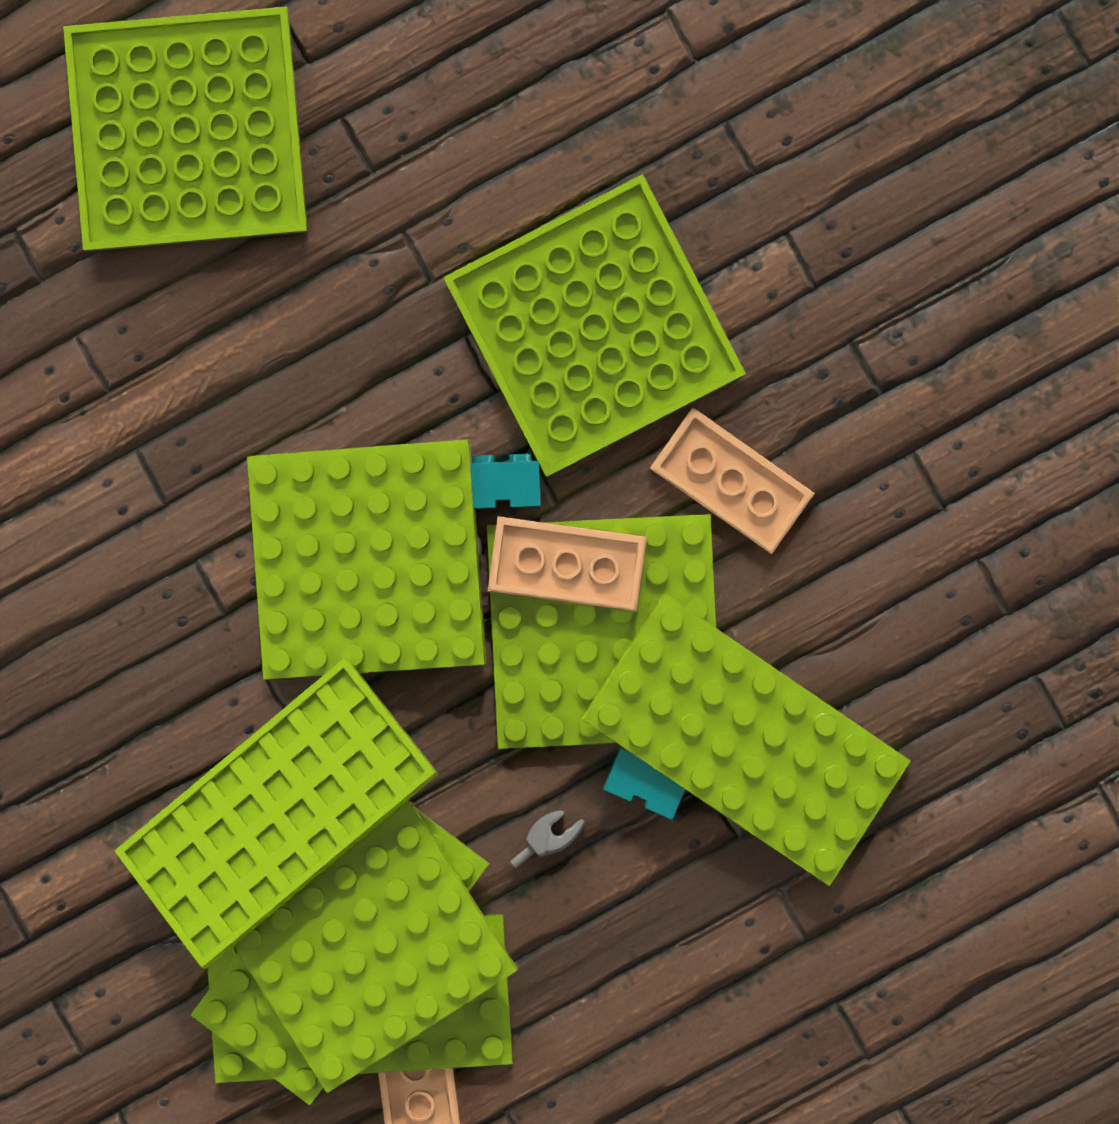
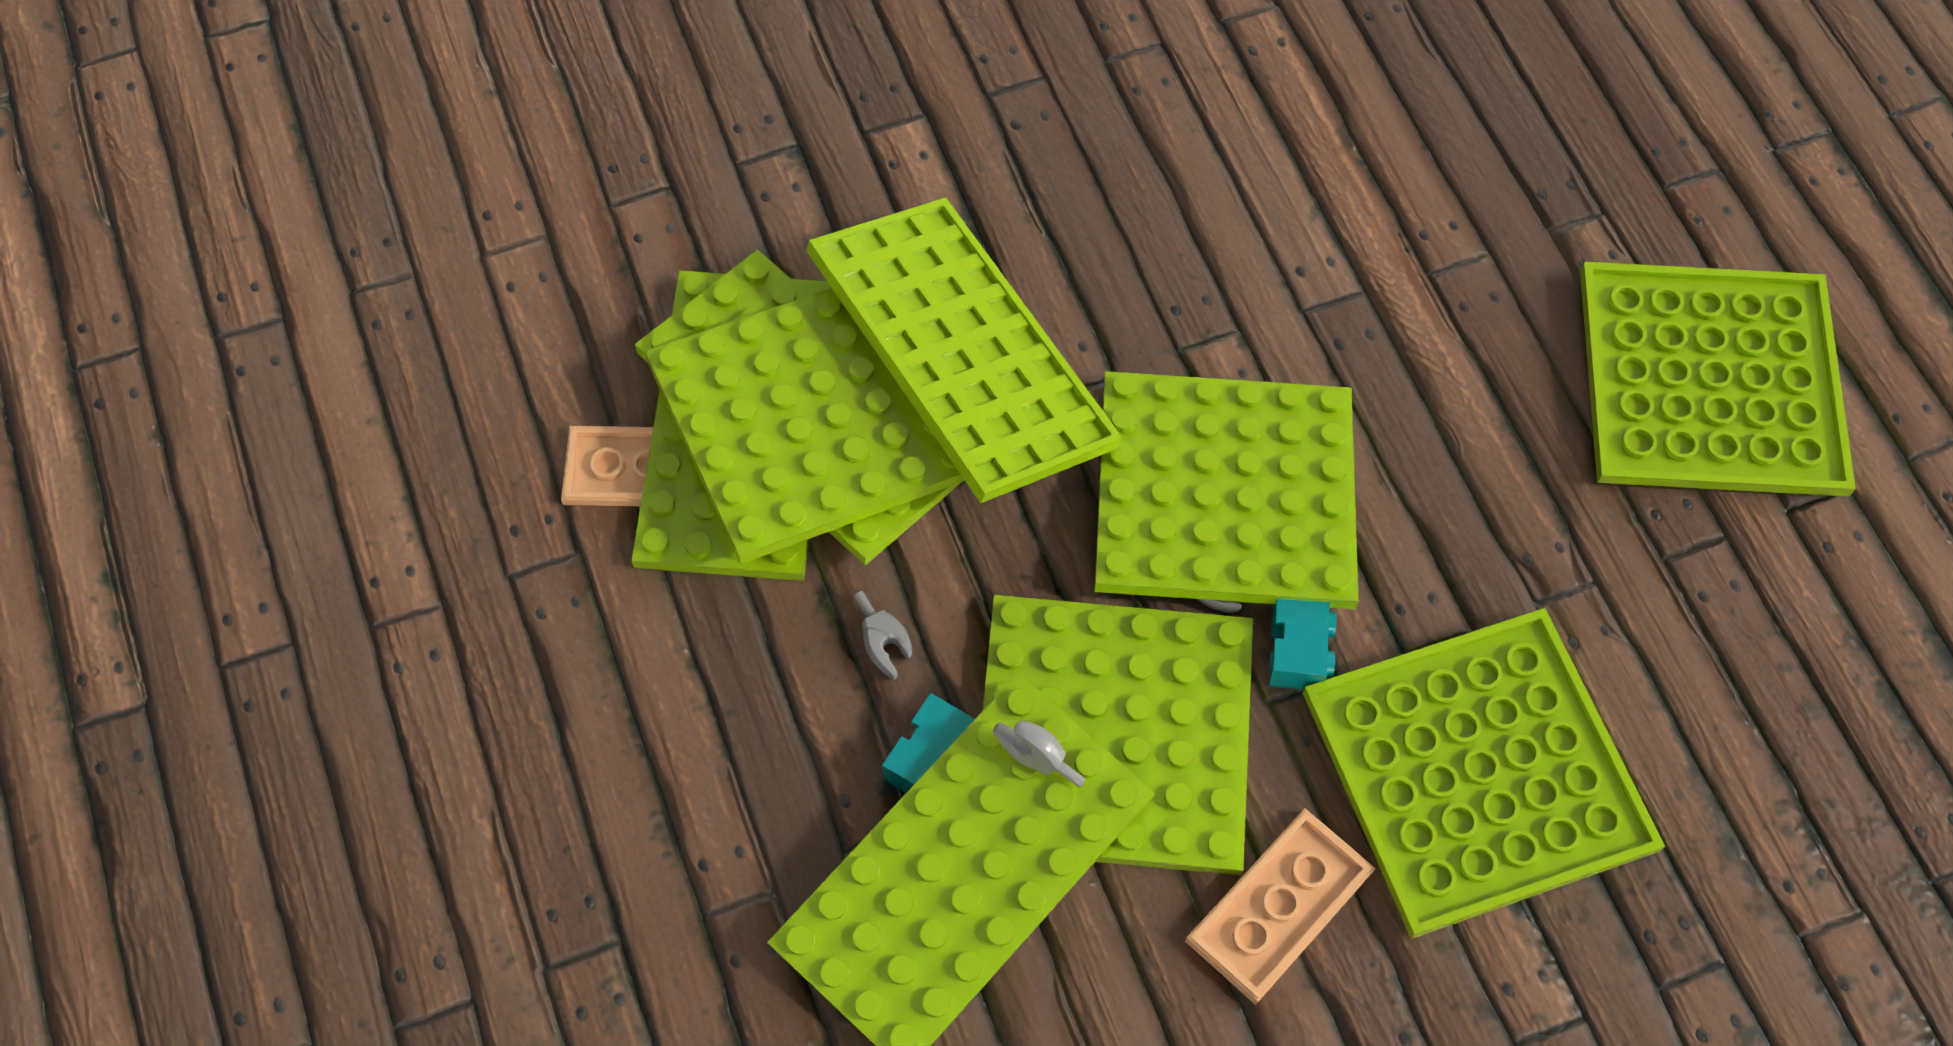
camera: 95 degrees right, 25 degrees down
light nougat tile [488,516,647,611] -> none
none -> light grey hand [993,721,1085,788]

